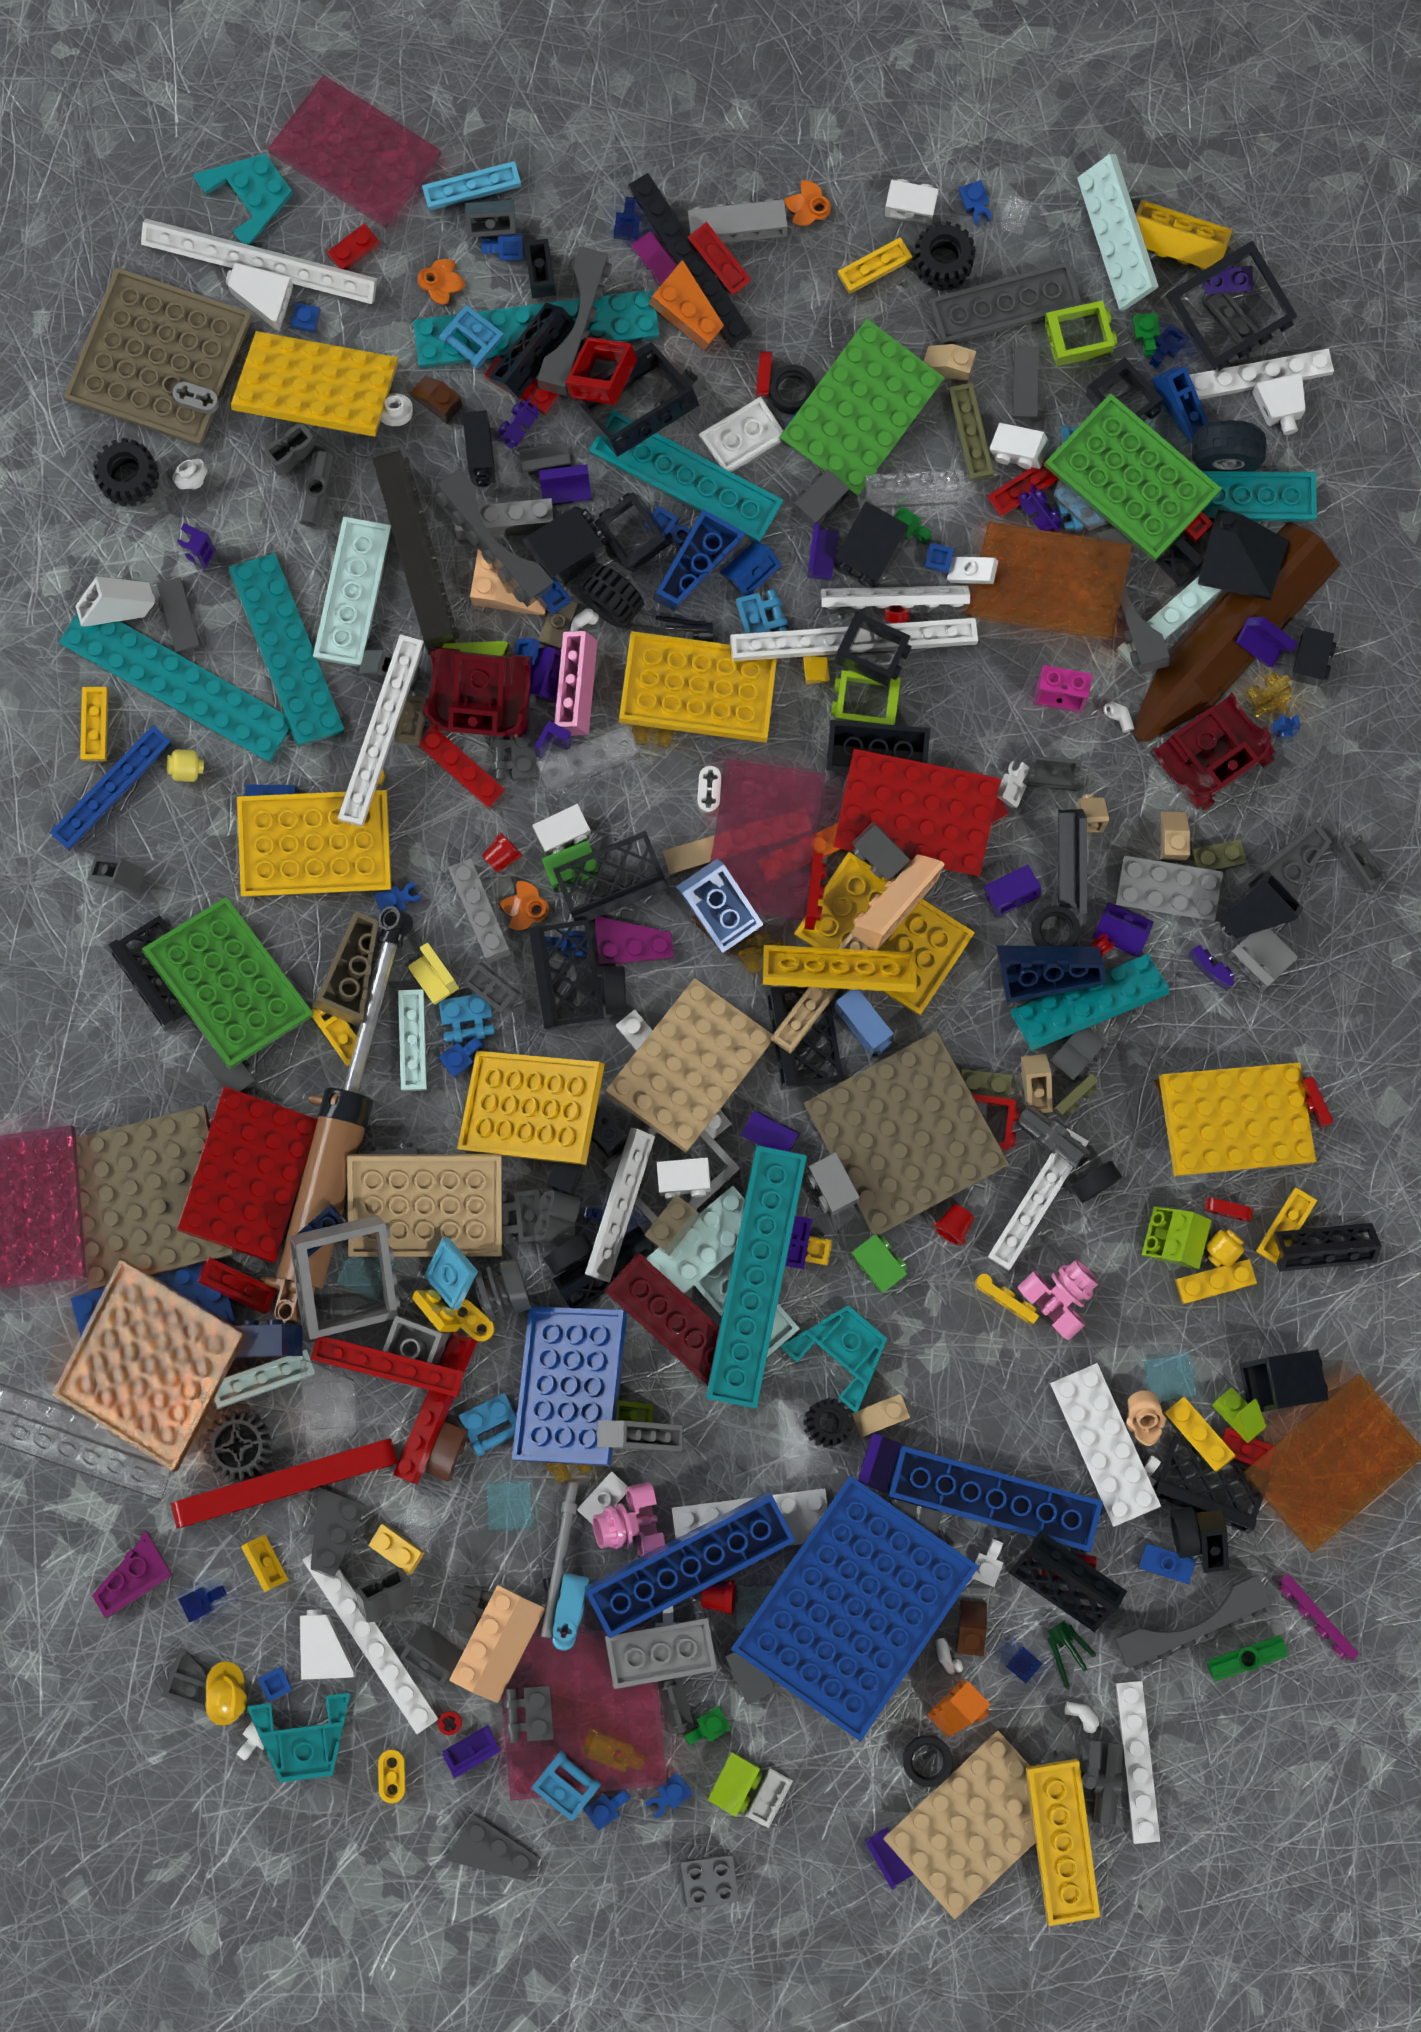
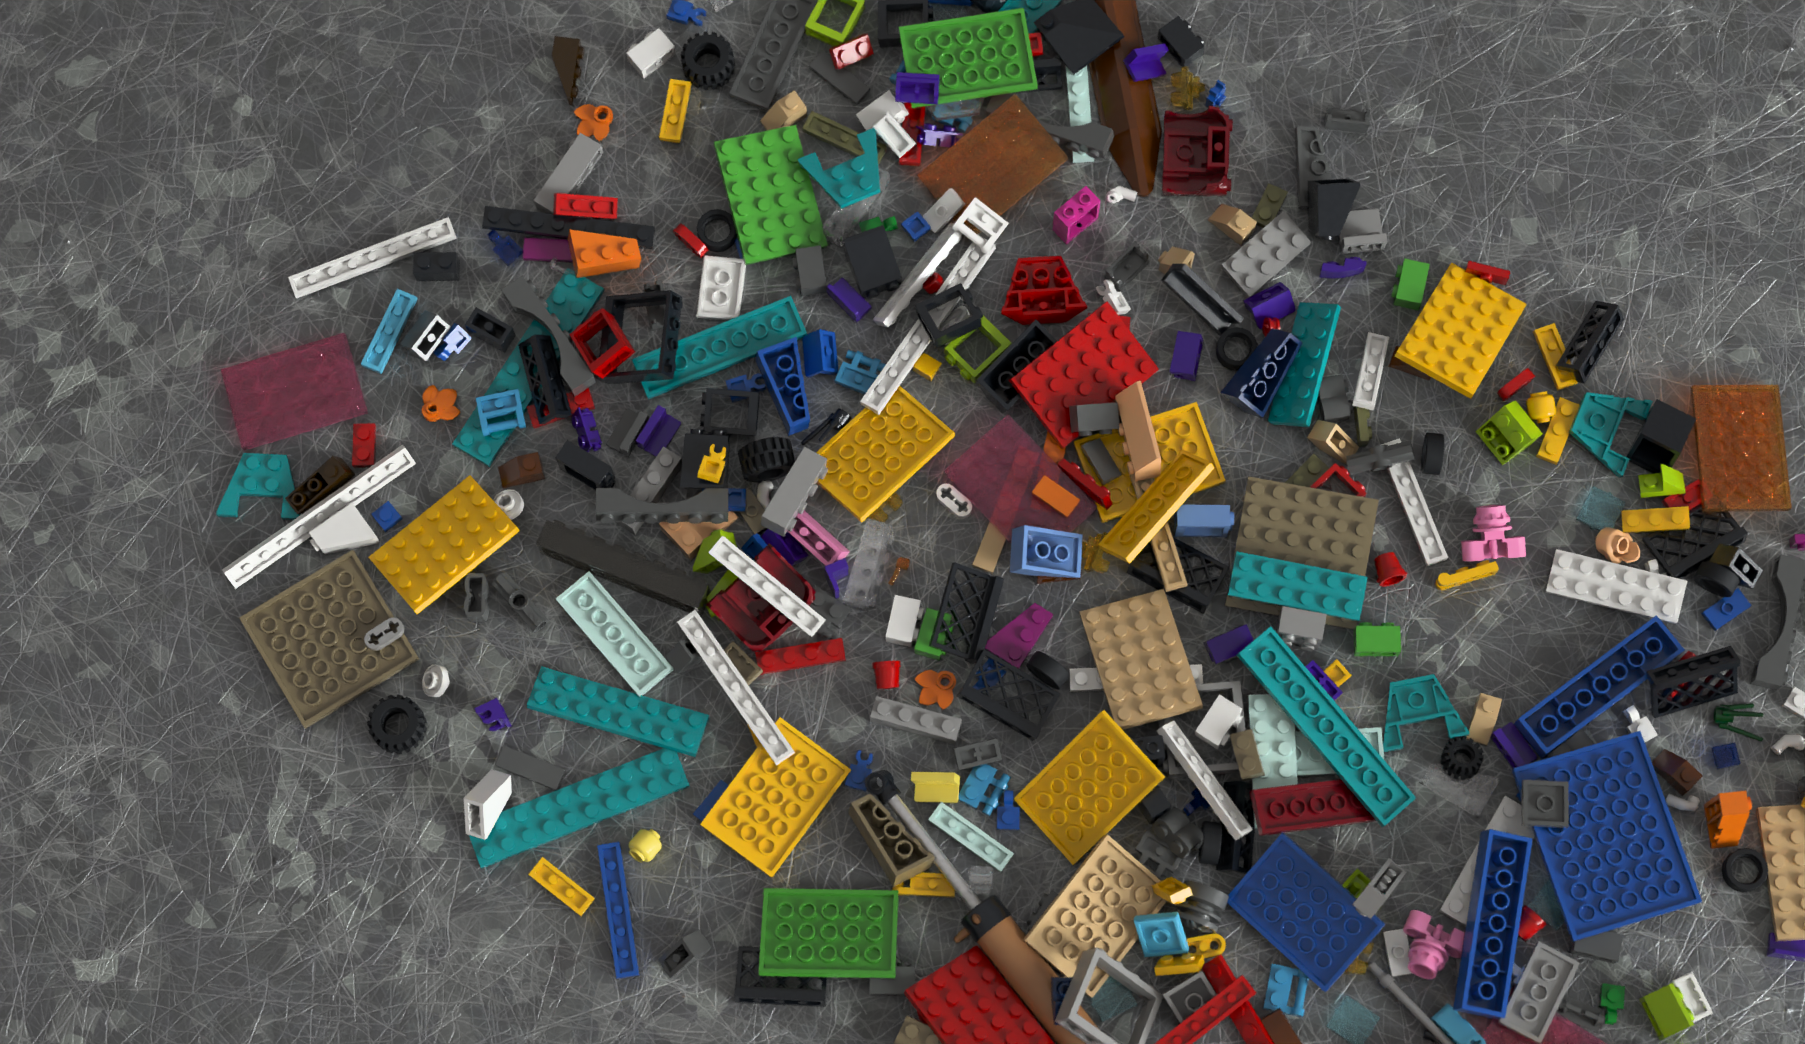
camera: 50 degrees left, 5 degrees down
none -> dark brown slope [285,456,355,515]
none -> white plate [288,217,457,299]
none -> black brick [413,252,460,281]
none -> dark brown slope [552,36,585,105]
none -> lime slope [693,529,737,574]
none -> yellow plate [697,444,726,483]
none -> white plate [708,535,826,637]
none -> light grey brick [761,447,828,537]
none -> teal wing [798,128,880,209]
none -> plate [829,34,874,70]
none -> white tile [871,112,916,158]
none -> clear orange hand [888,557,910,586]
none -> dark purple hinge [895,72,940,105]
none -> white plate [952,197,1009,254]
none -> clear brick [968,866,993,895]
none -> red wedge [1001,256,1087,325]
none -> orange tile [1032,475,1080,518]
none -> dark grey slope [1081,438,1122,485]
none -> yellow plate [1152,877,1192,904]
none -> teal brick [1227,551,1368,621]
none -> white tile [1352,332,1389,410]
none -> bright green brick [1391,258,1430,310]
none -> dark grey plate [1522,780,1569,828]
none -> teal wing [1569,392,1653,478]

